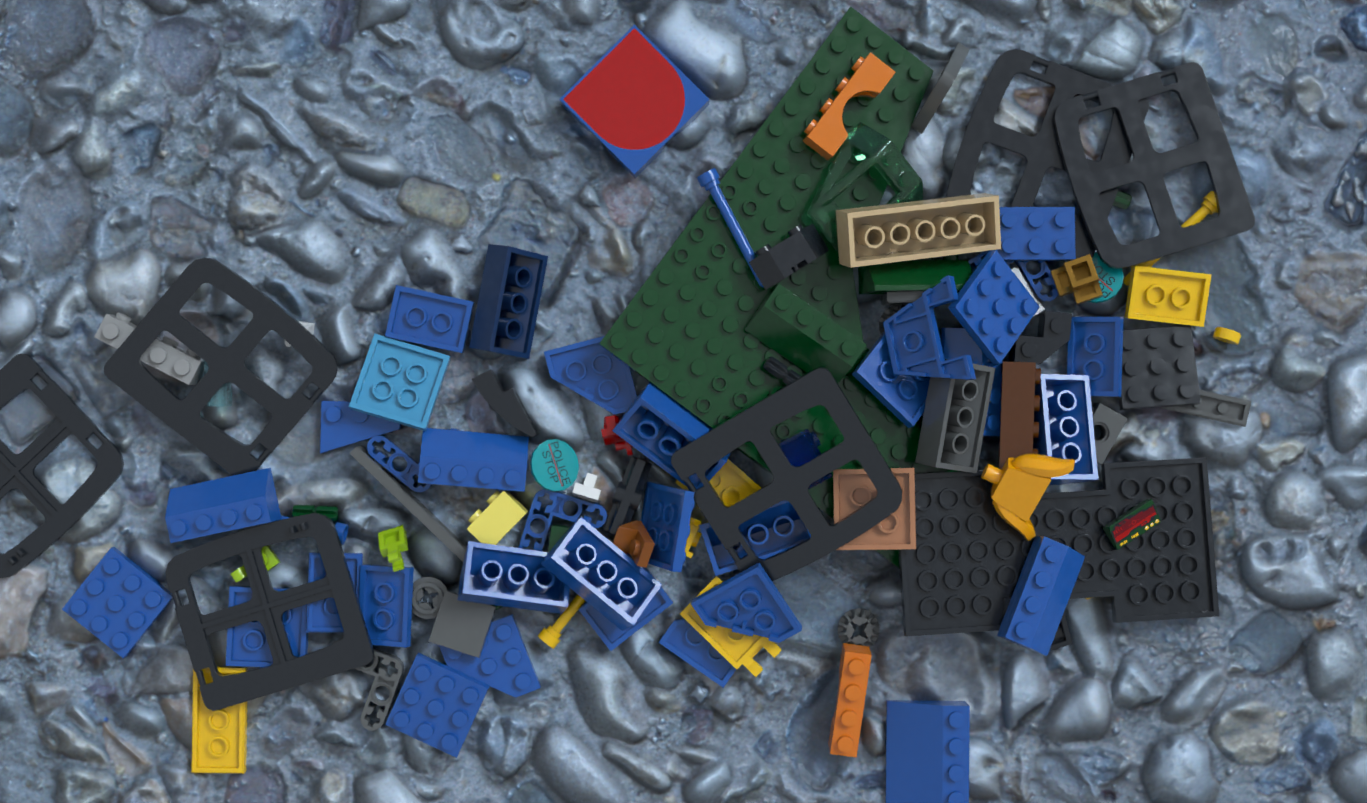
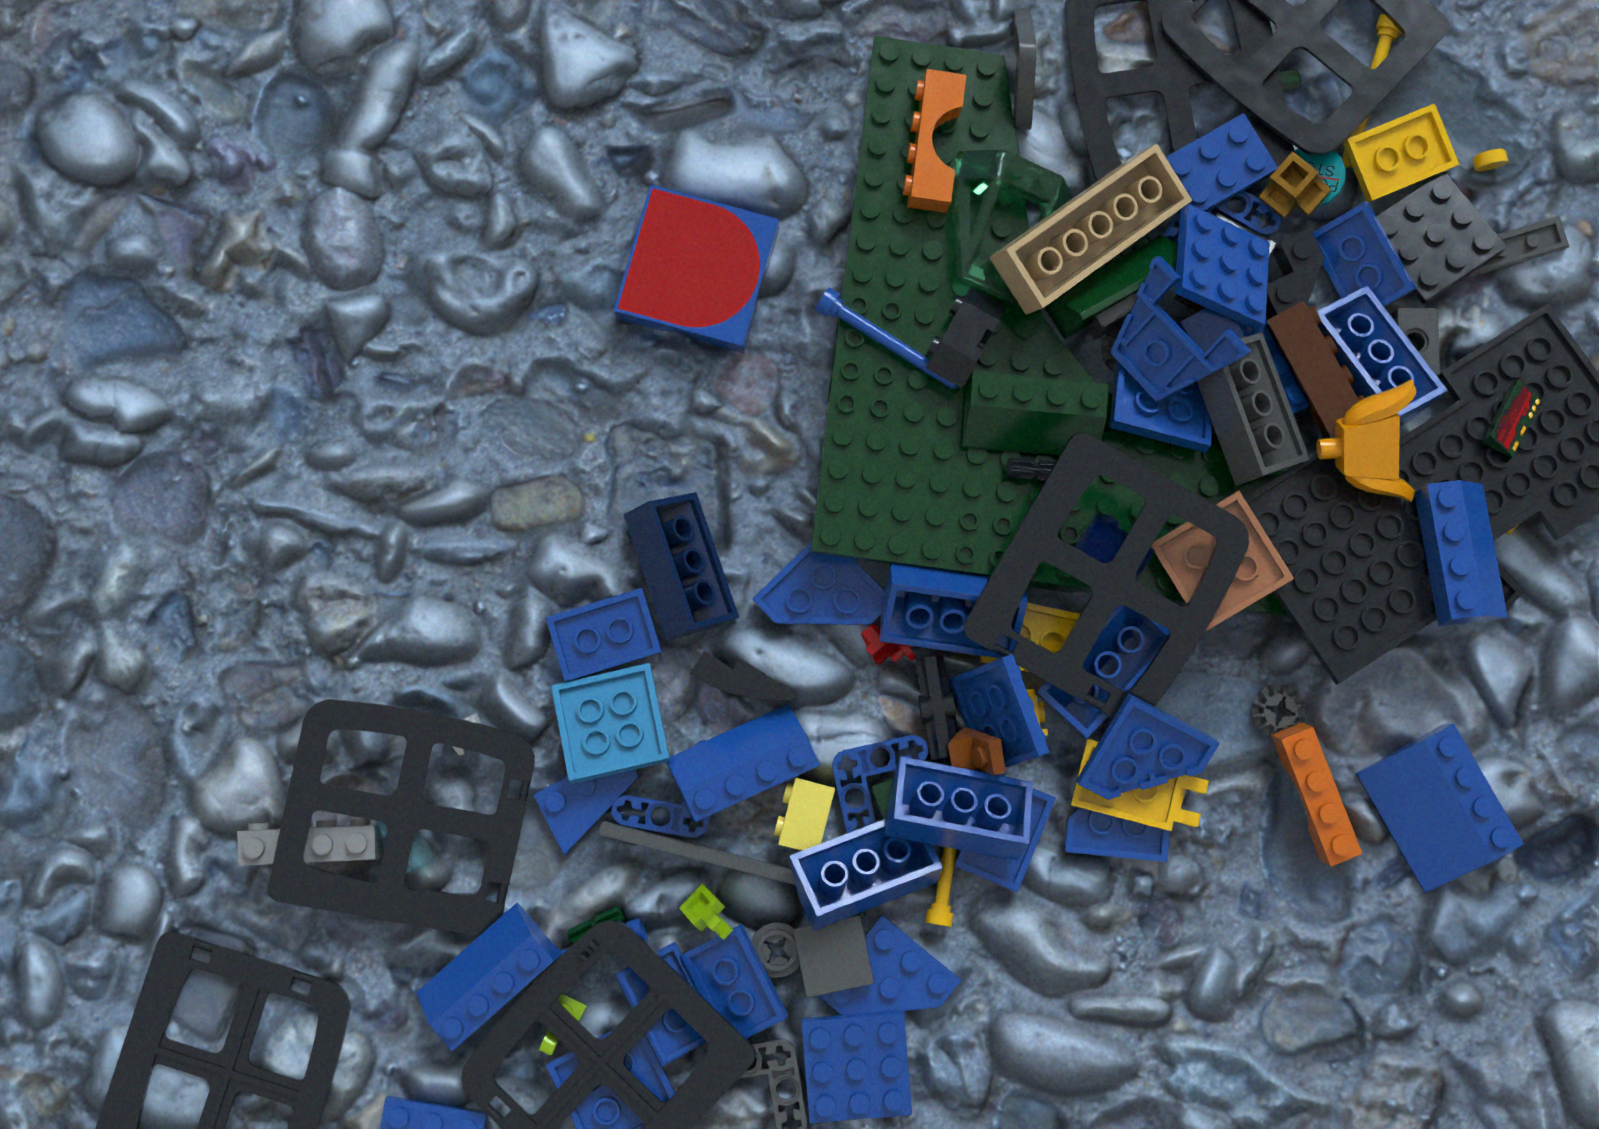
camera: 25 degrees left, 5 degrees down
teal piece [530,439,579,492] -> none
white tile [572,473,601,504] -> none

